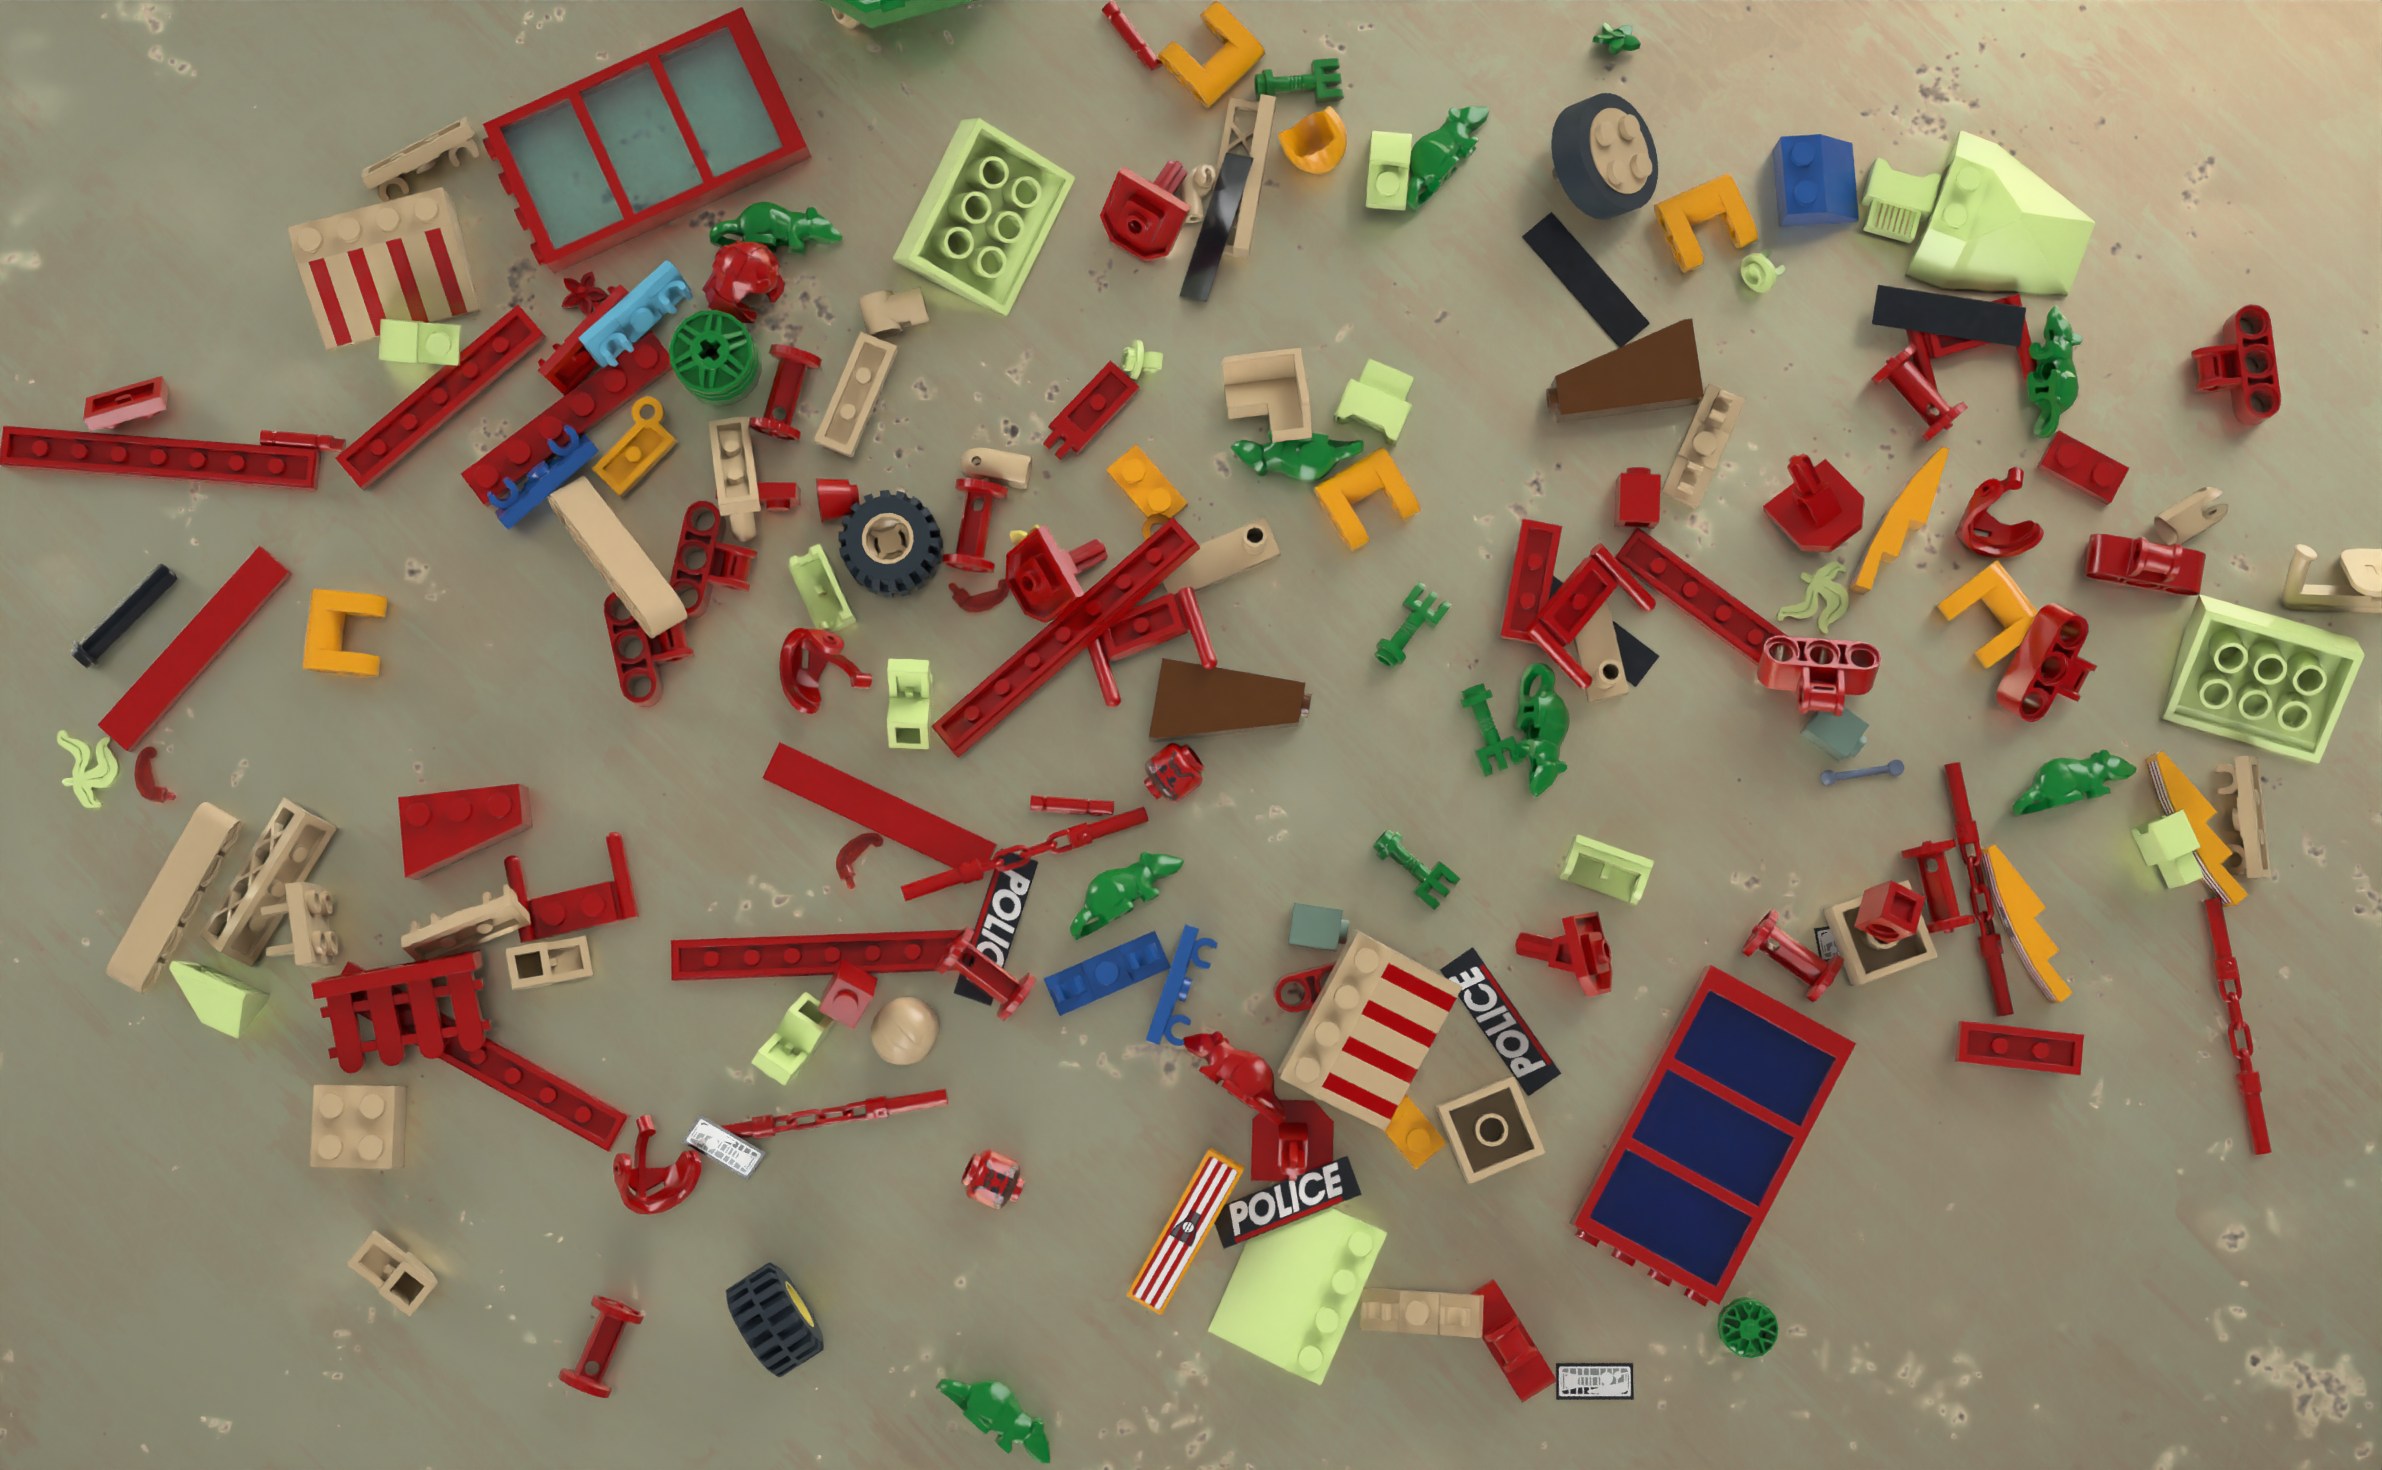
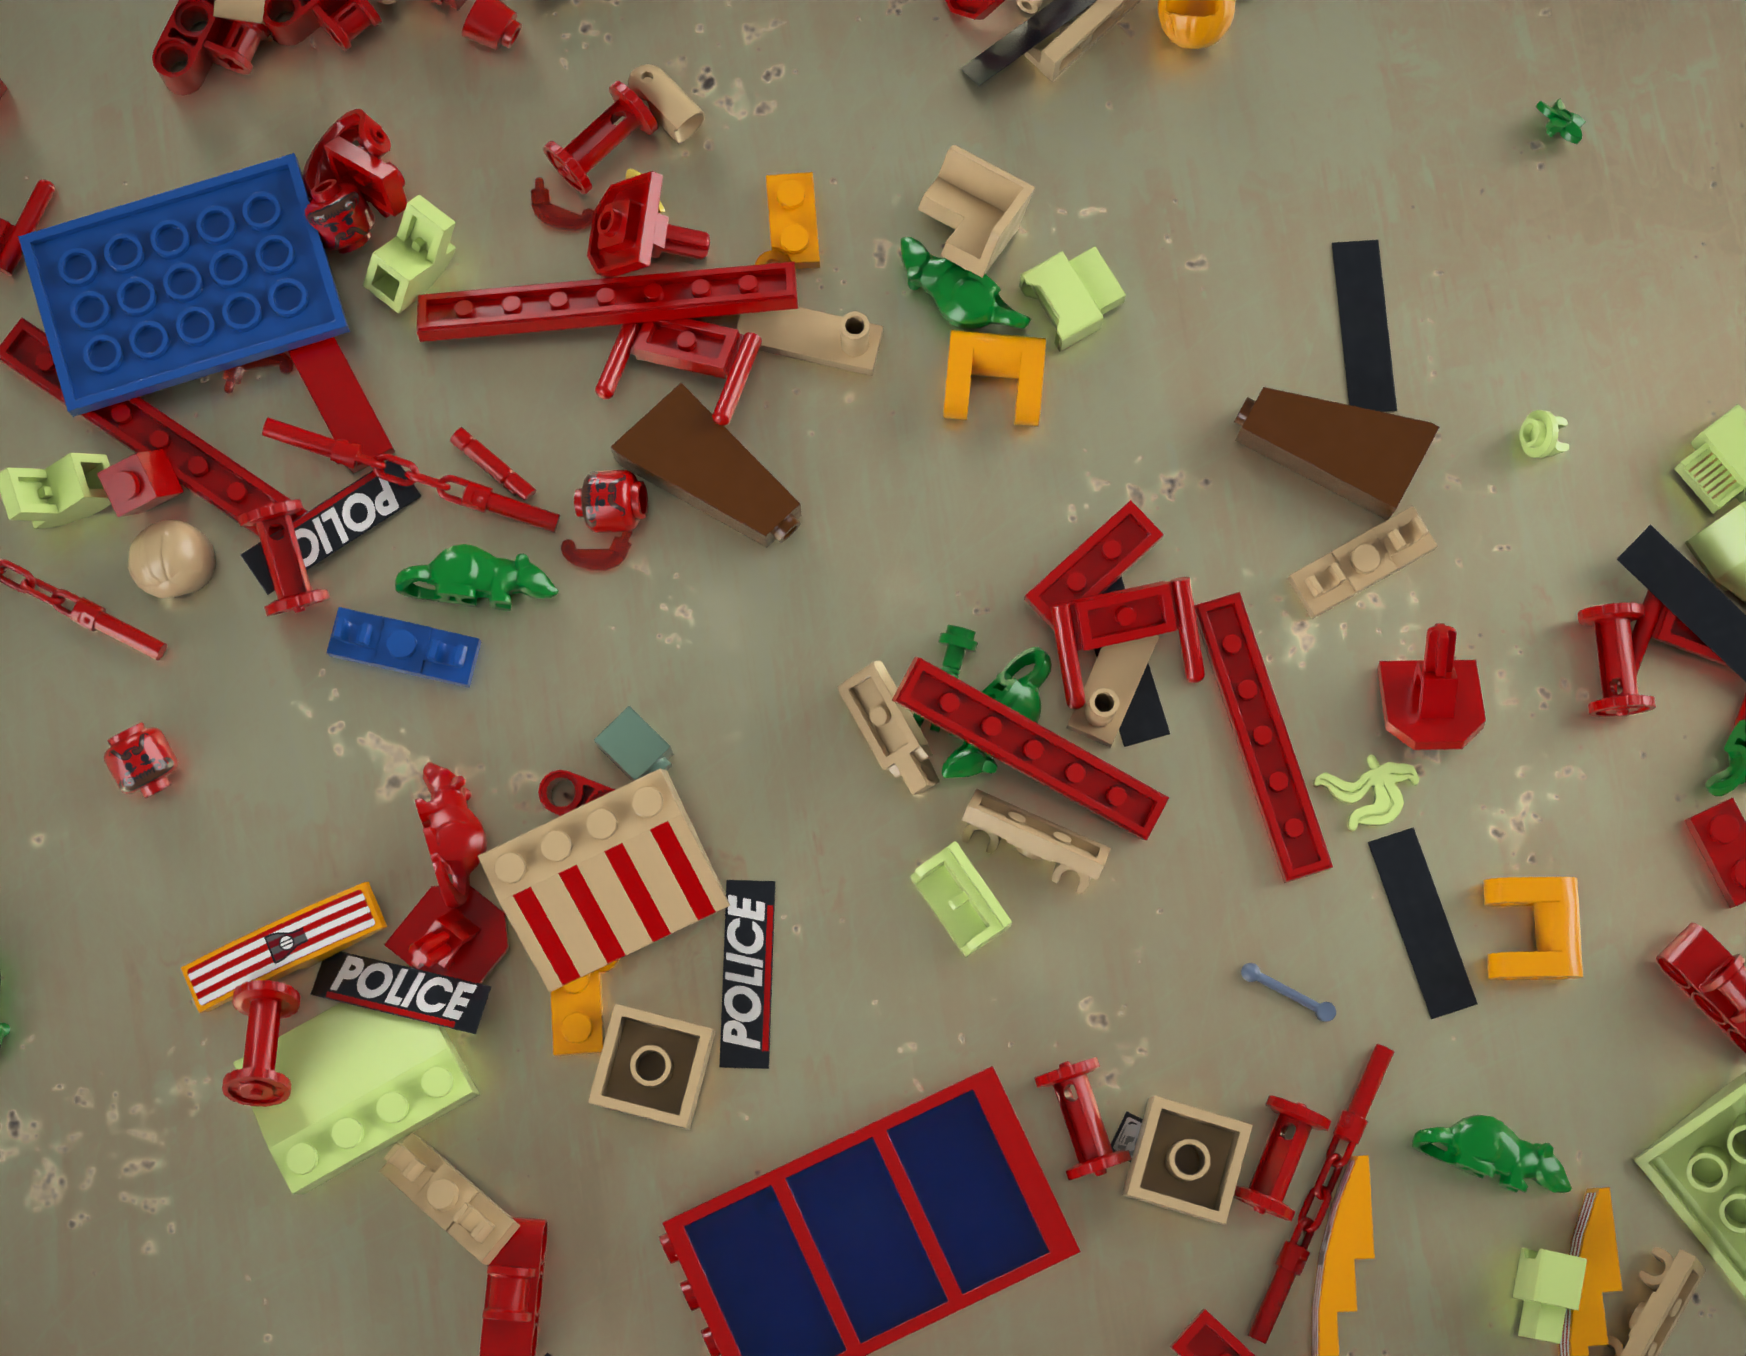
camera: 30 degrees right, 5 degrees down
yellowish green hinge [788,543,857,633] -> none
black wheel [838,490,943,598] -> none
red hinge [1043,360,1140,460] -> none
yellowish green plate [1121,340,1163,380] -> none
blue plate [1146,924,1218,1046] -> none
yellowish green brick [1365,131,1412,210] -> none
green hinge [1373,829,1460,910] -> none
green hinge [1374,581,1451,669] -> none
green animal [1406,106,1489,210] -> none
red piece [1515,911,1613,997] -> none
black wheel [1551,93,1658,220] -> none
red brick [1614,467,1661,529] -> none
light orange connector [1654,173,1758,272] -> none
red piece [1757,636,1881,717] -> none
blue slope [1772,134,1859,227] -> none
sand green brick [1799,707,1869,761] -> none
light orange slope [1848,447,1950,595] -> none
red brick [1854,880,1926,943] -> none
red helmet [1955,467,2044,558] -> none
red piece [1996,603,2097,722] -> none
none -> blue plate [18,153,350,417]
none -> red hose [222,980,301,1107]
none -> red head [305,179,375,254]
none -> red plate [324,136,407,217]
none -> clear red piece [561,531,633,571]
none -> tan hinge [837,660,940,795]
none -> red tile [892,657,1169,841]
none -> tan plate [962,789,1111,894]
none -> black sticker [1368,827,1478,1019]

